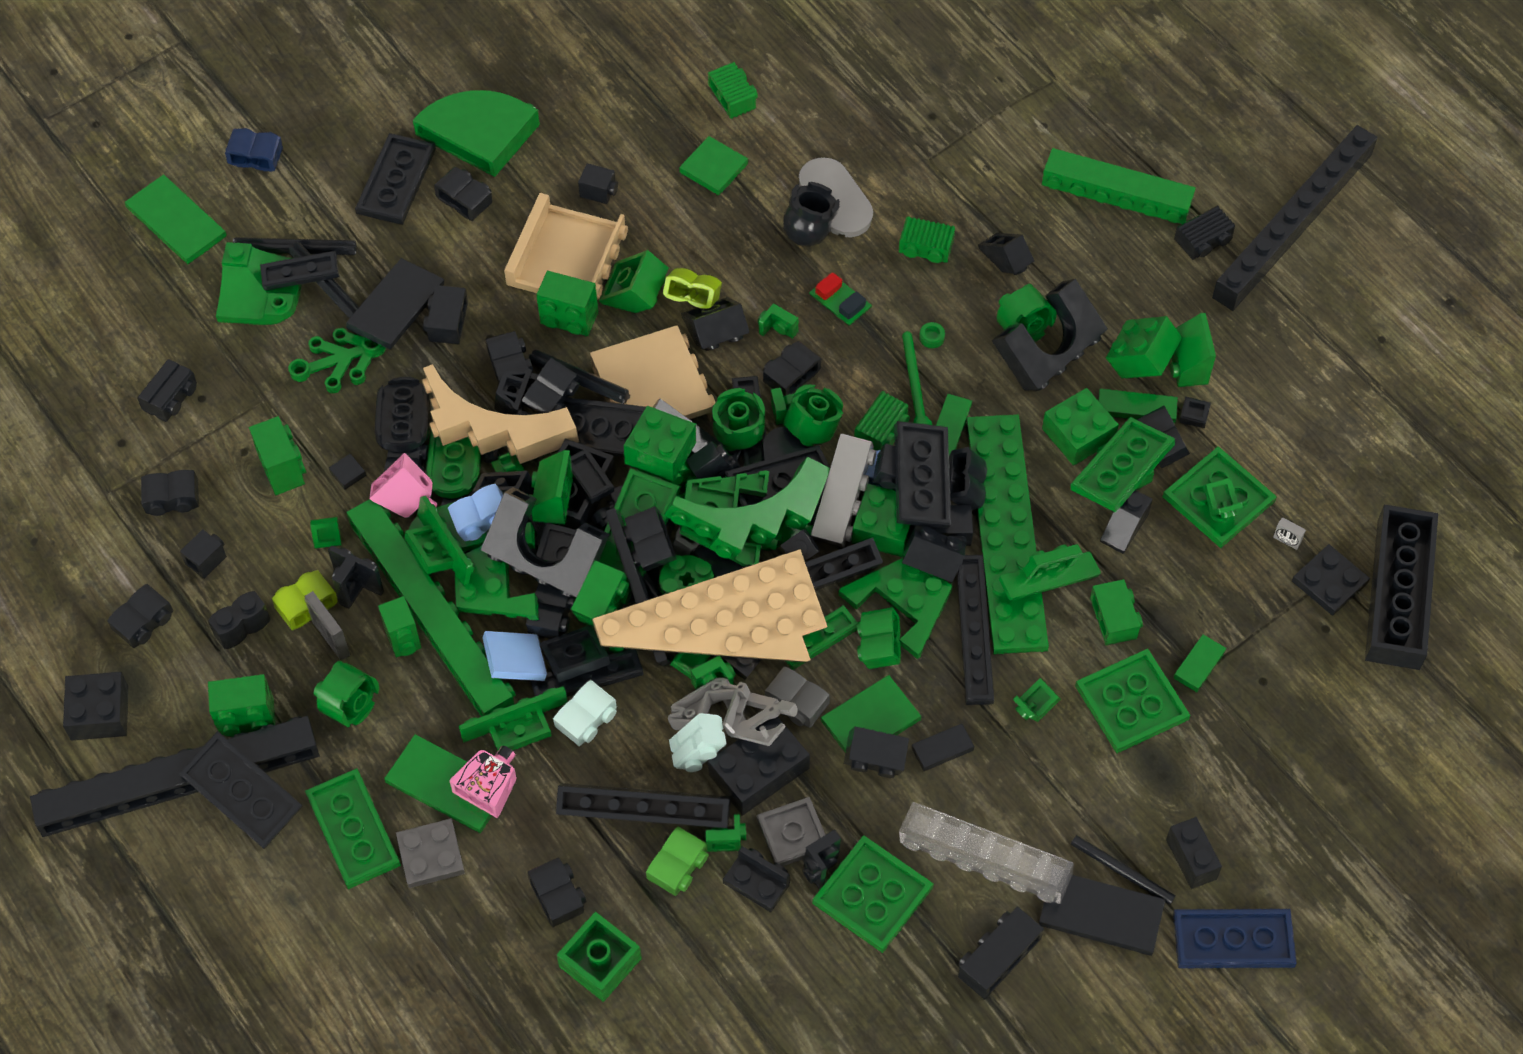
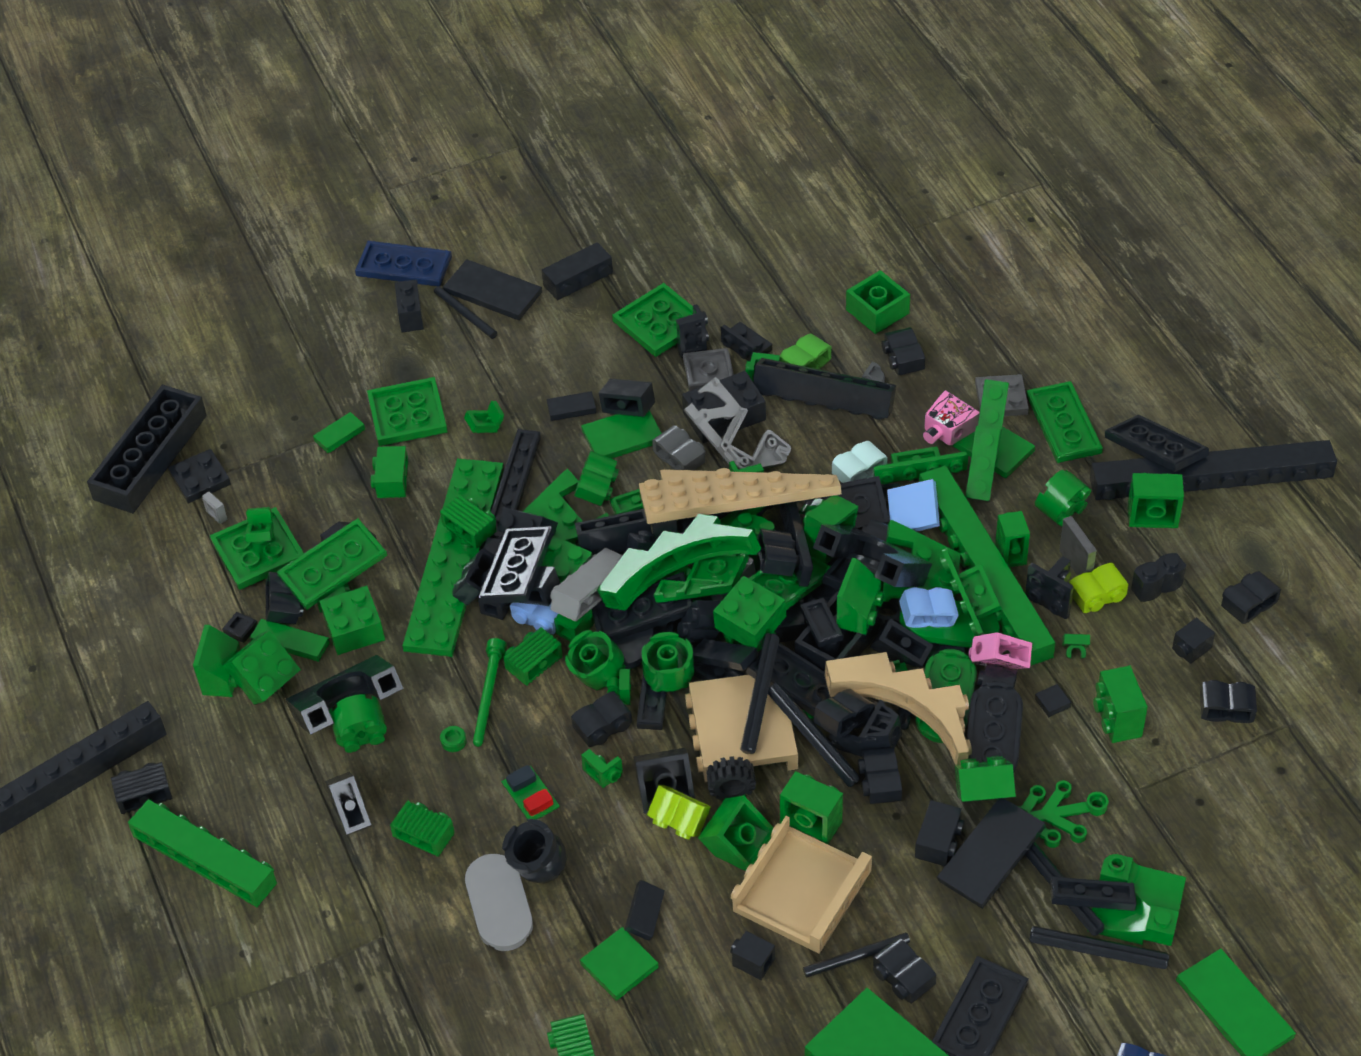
camera: 165 degrees left, 10 degrees down
black brick [63,672,129,741] -> none
black brick [137,359,197,422] -> none
light aqua brick [669,713,726,772] -> none
clear brick [899,802,1074,904] -> none
green tile [936,394,972,456] -> none
green bracket [999,544,1101,600] -> none
none -> green brick [440,495,497,549]
none -> black tile [624,880,665,941]
none -> black tyre [706,756,756,800]
none -> black axle [740,633,779,754]
none -> black bar [803,932,910,978]
none -> dark grey tile [862,361,885,383]
none -> green brick [954,756,1016,802]
none -> green bracket [965,379,1009,501]

